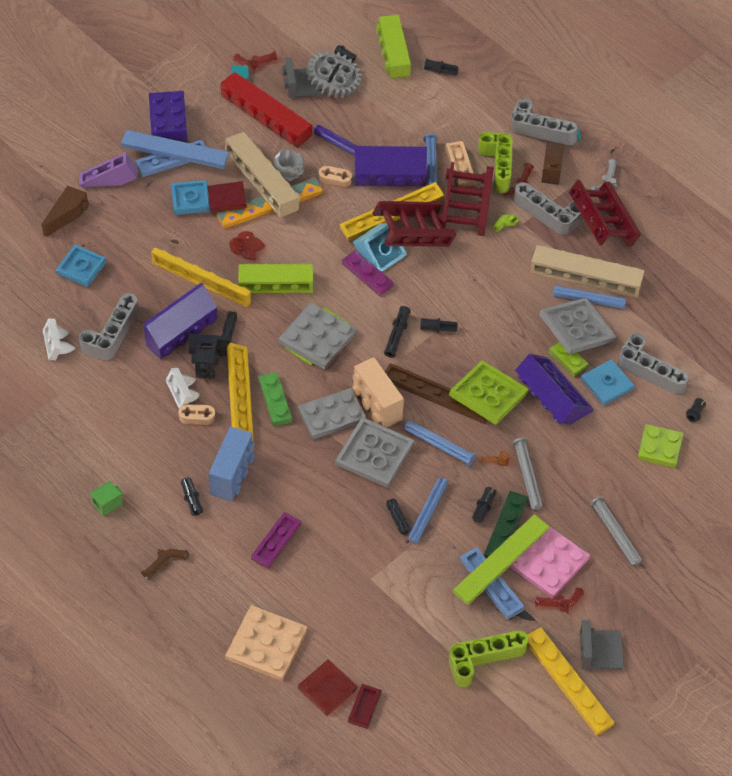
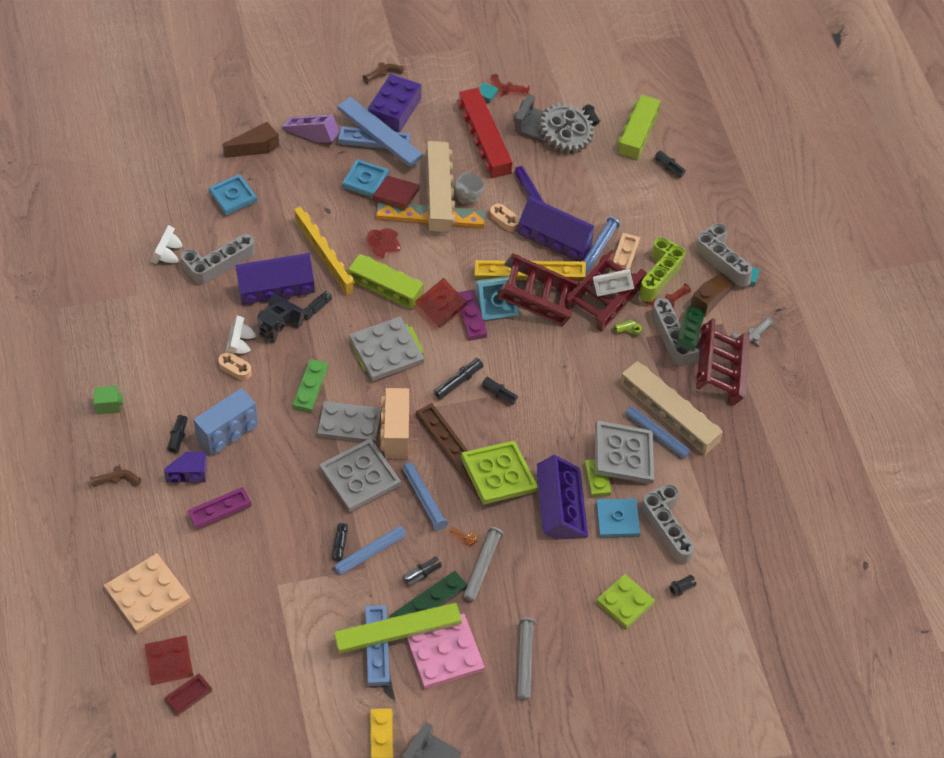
camera: 30 degrees right, 0 degrees up
yellow plate [227,343,253,439] -> none
lime beam [449,630,528,688] -> none
clear red piece [535,587,584,614] -> none
none -> dark purple slope [164,452,208,484]
none -> reddish brown piece [362,62,404,84]
none -> clear red plate [415,278,468,328]
none -> white tile [593,269,634,296]
none -> dark green plate [676,306,705,352]

